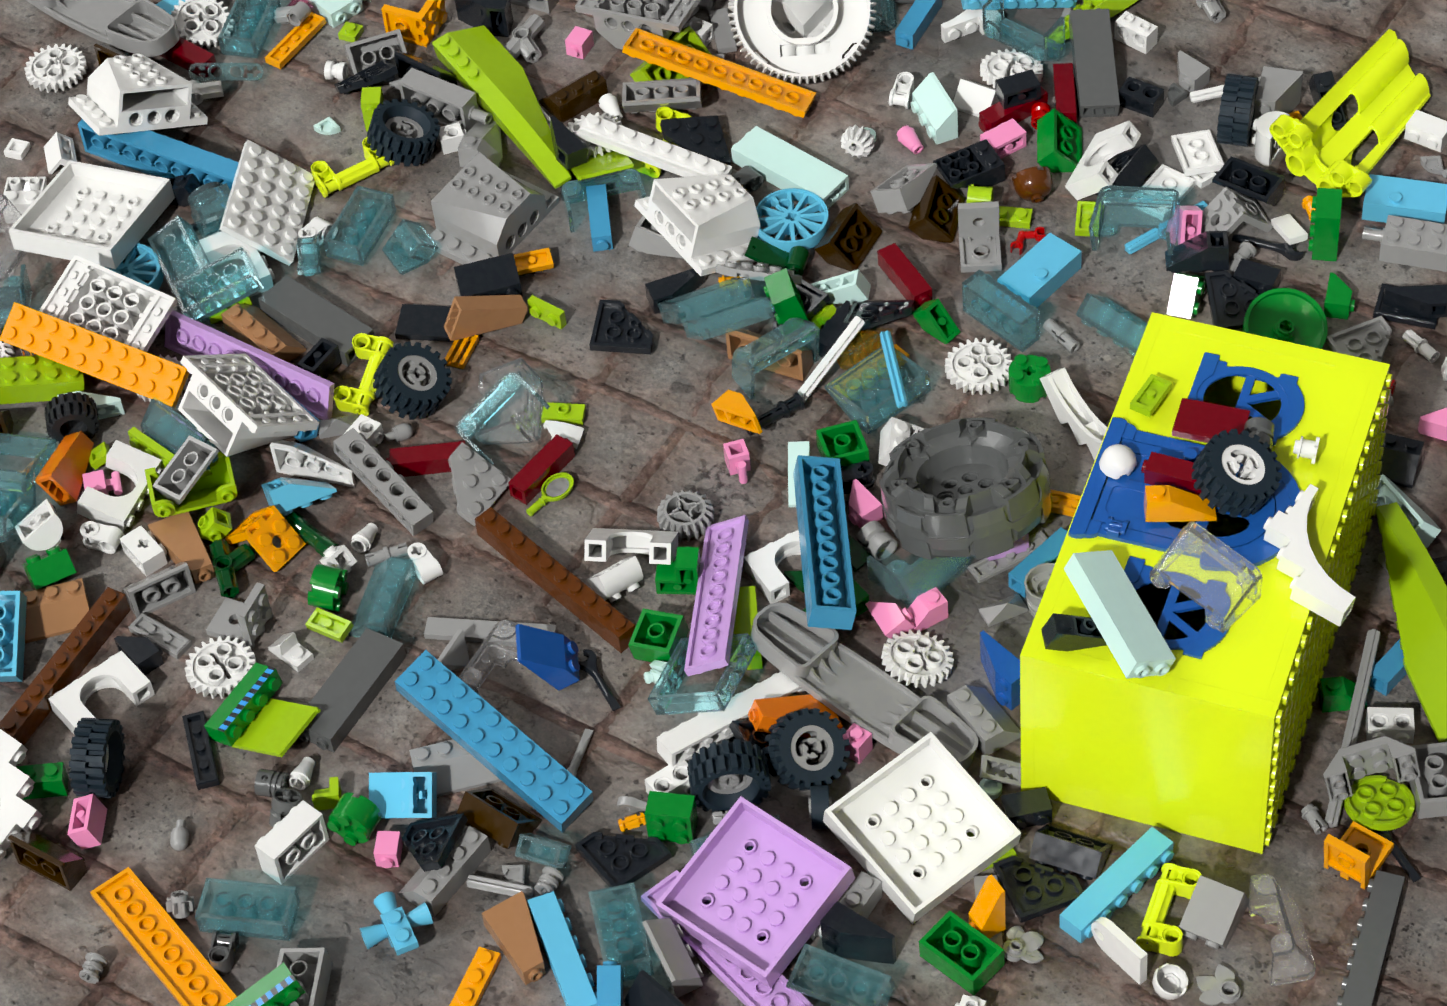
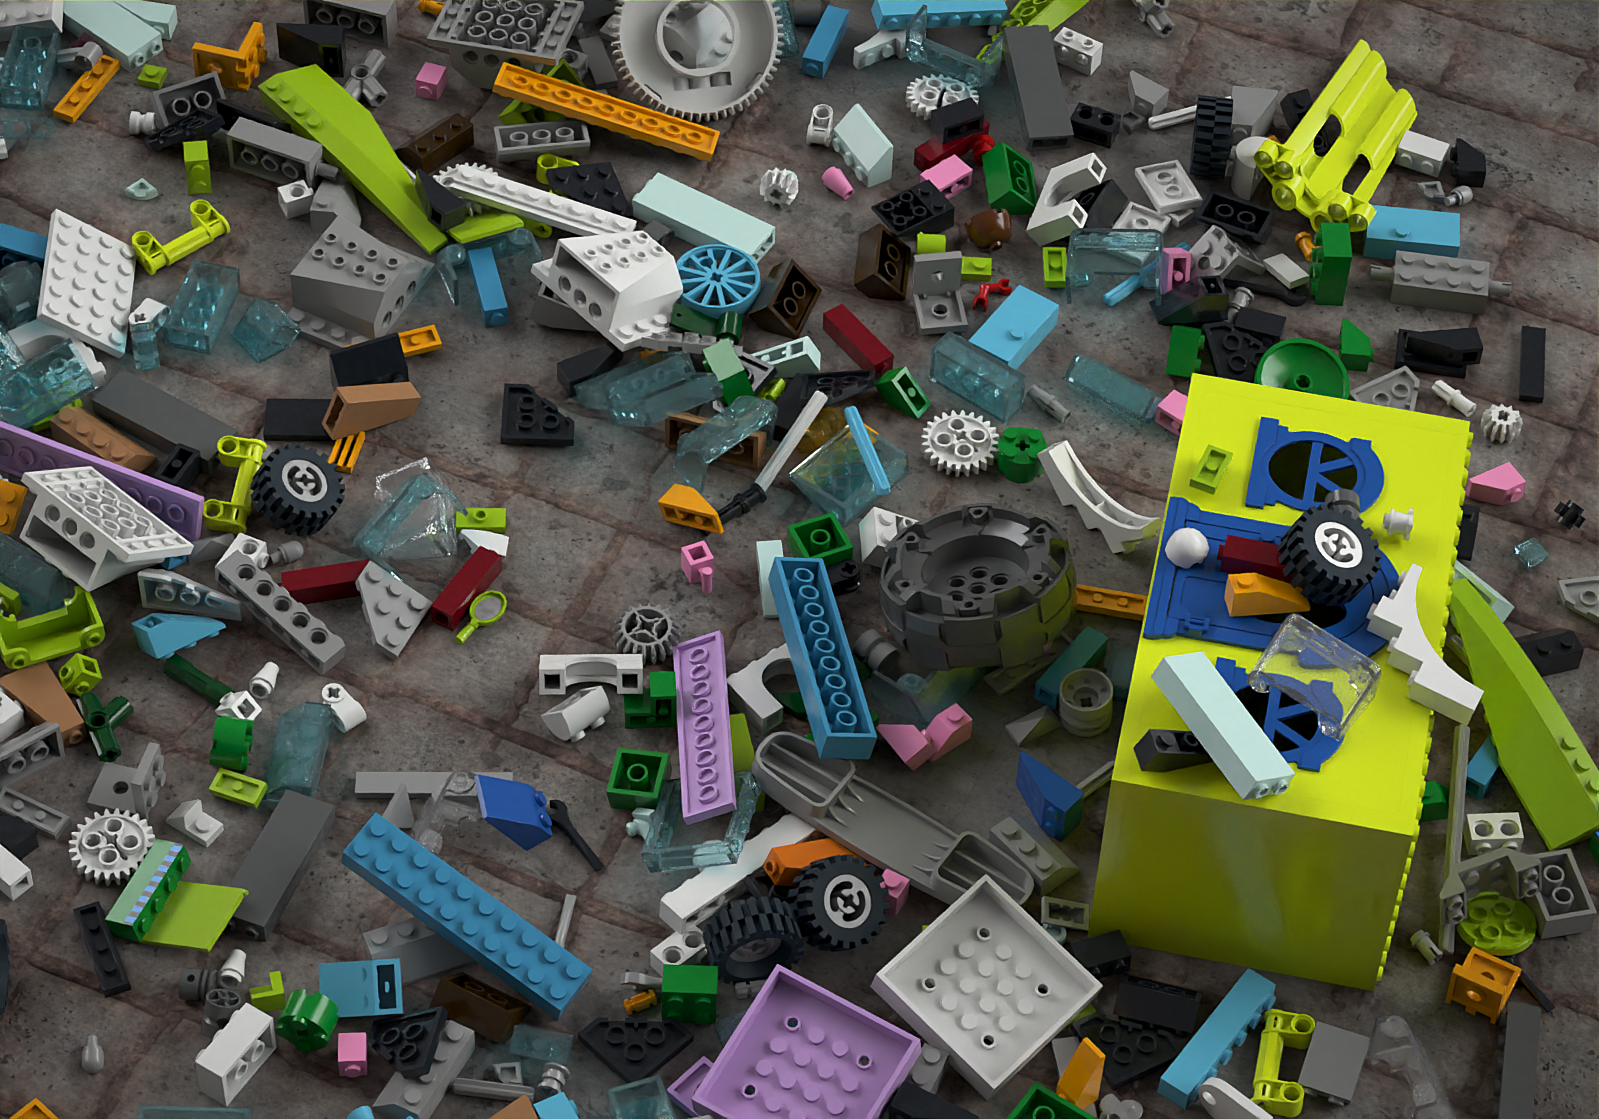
camera: 15 degrees left, 0 degrees up
light grey slope [152,435,219,506] -> none
light orange bracket [225,505,306,572] -> none
light grey pin [364,542,408,567] -> none
black wheel [367,99,440,167] -> none
reddish brown brick [475,507,635,653] -> none
lime plate [527,295,567,330] -> none
white cone [599,93,623,121] -> none
black wheel [808,785,832,830] -> none
bright pink slope [848,479,883,529] -> none
light grey slope [870,163,937,214] -> none
white gear [881,629,954,688] -> none
white slope [953,79,999,117] -> none
dark red brick [1053,63,1077,123] -> none
dark red tile [1172,398,1250,443] -> none

